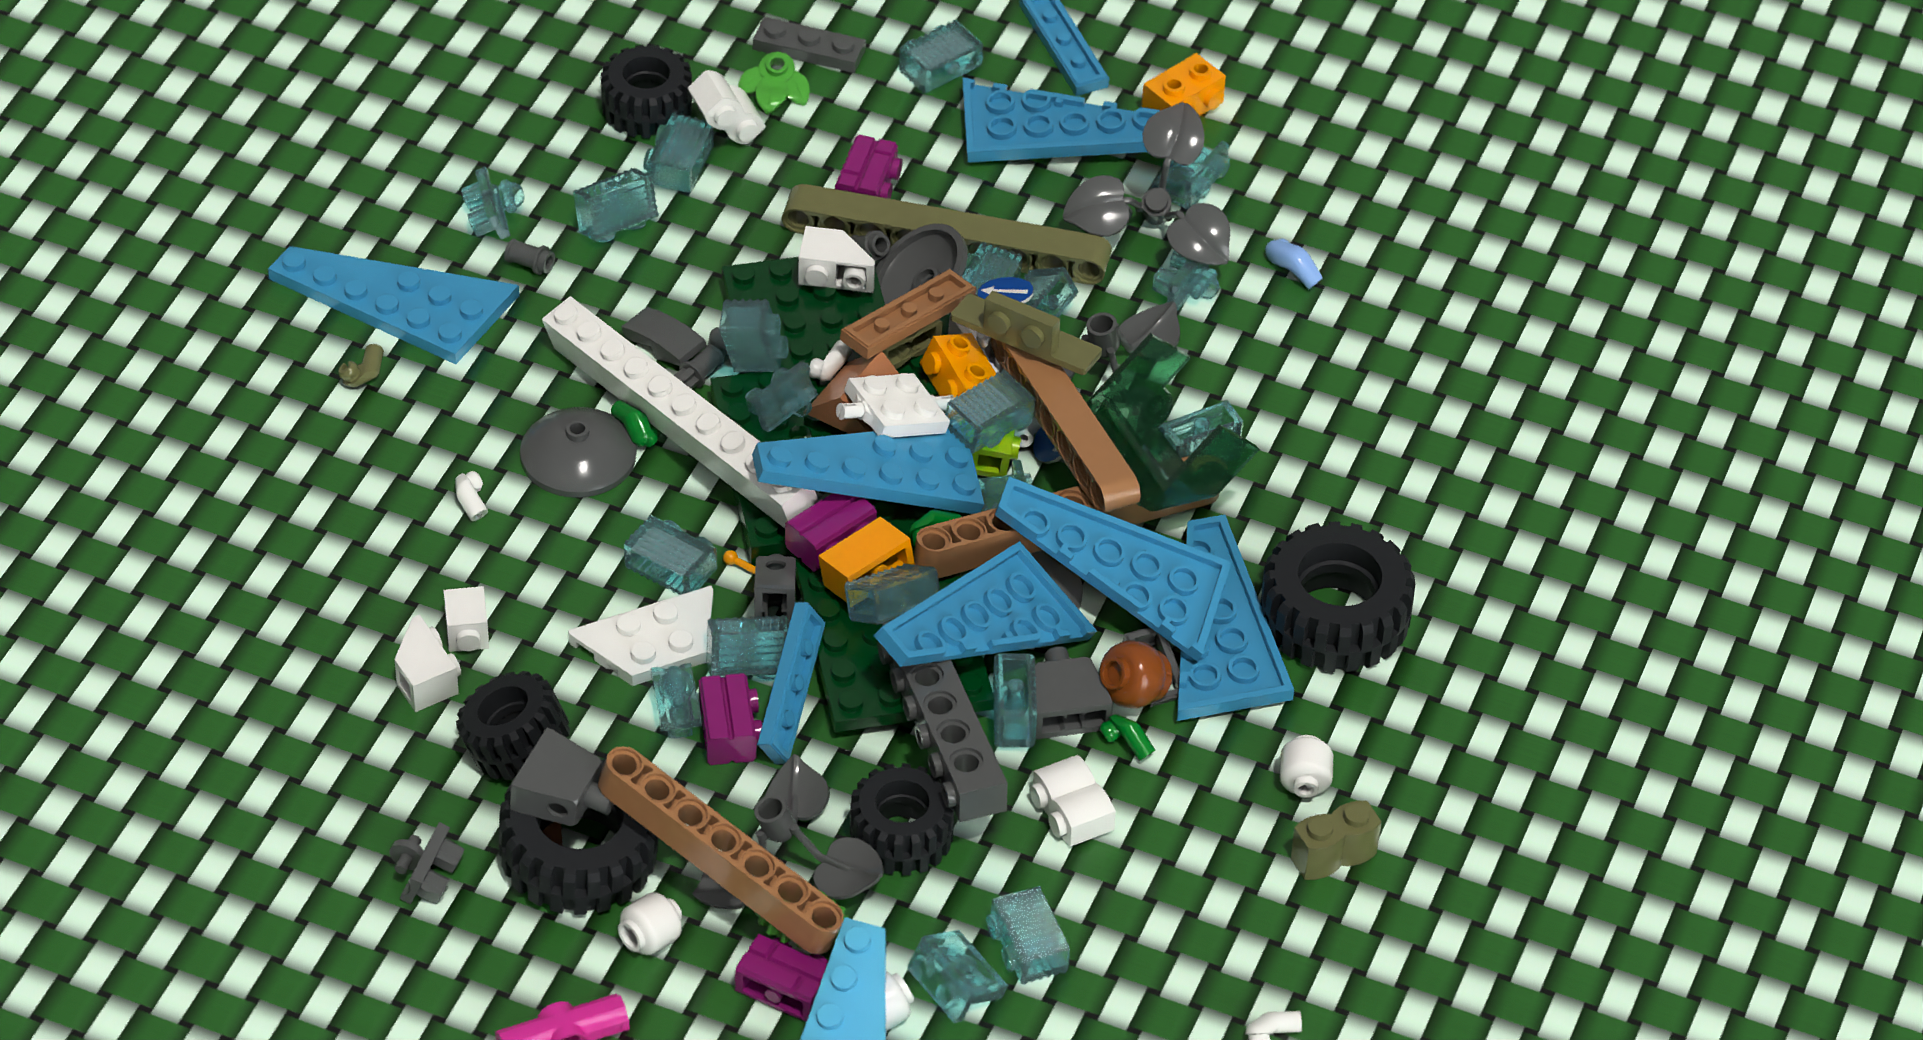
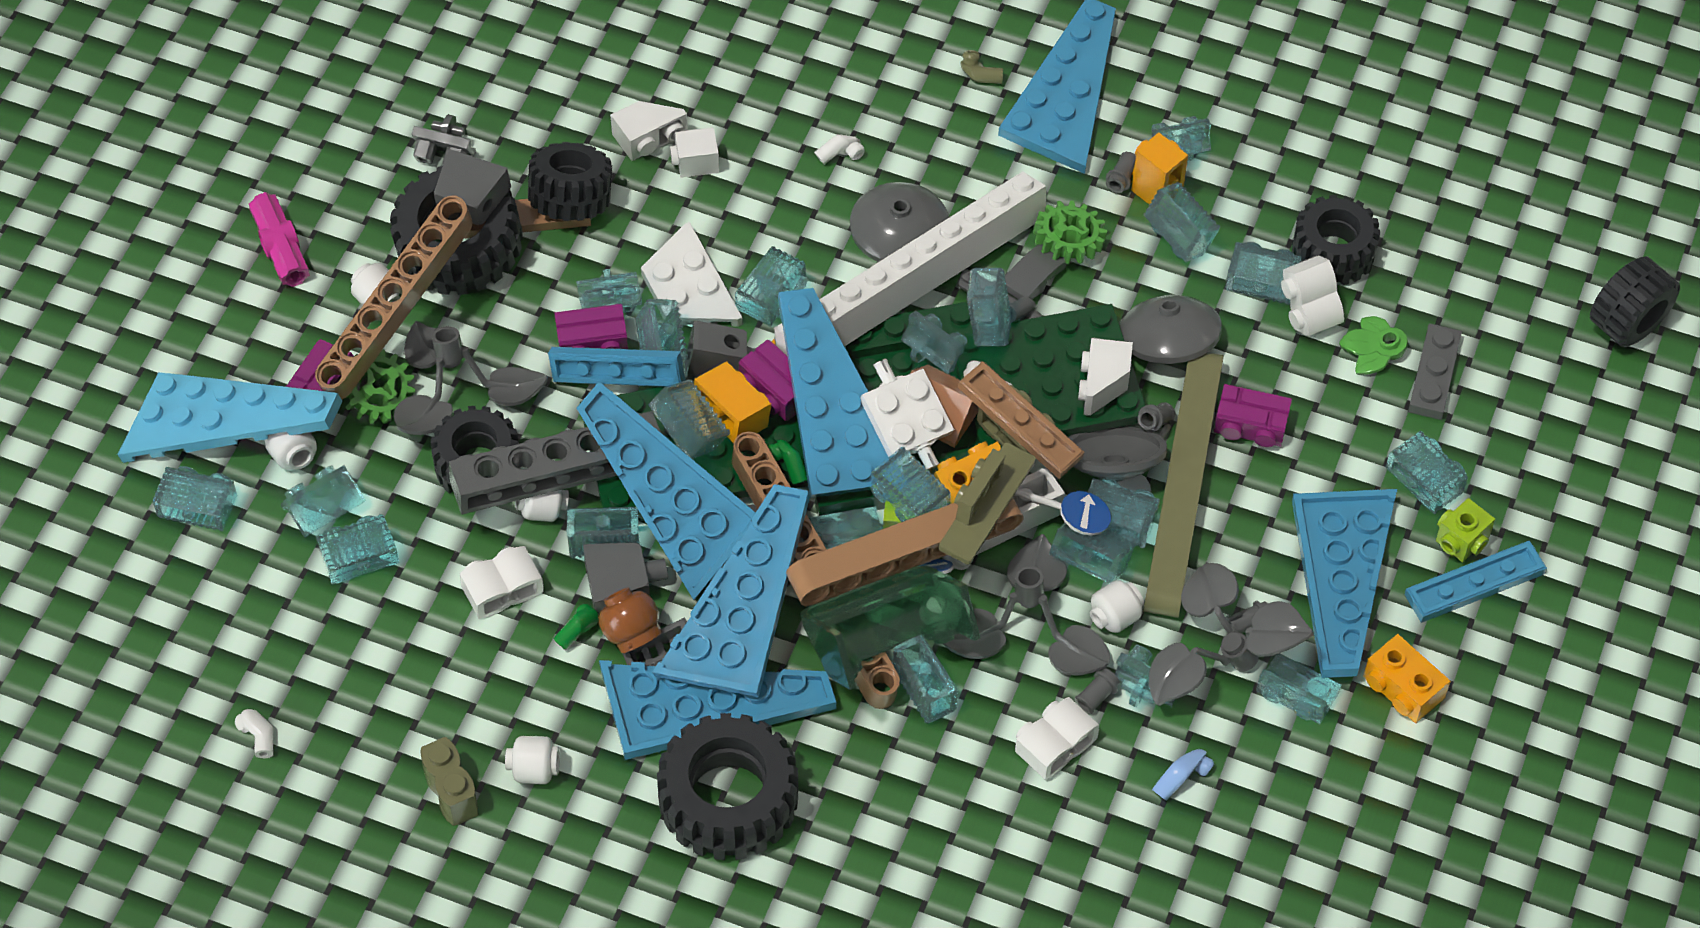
camera: 90 degrees right, 10 degrees up
none -> white brick [1015,697,1099,780]
none -> bright green gear [1033,200,1107,264]
none -> dark grey pin [1075,669,1120,714]
none -> white head [1089,580,1144,633]
none -> dark grey dish [1120,295,1222,364]
none -> light orange brick [1131,132,1188,213]
none -> lime brick [1436,498,1495,562]

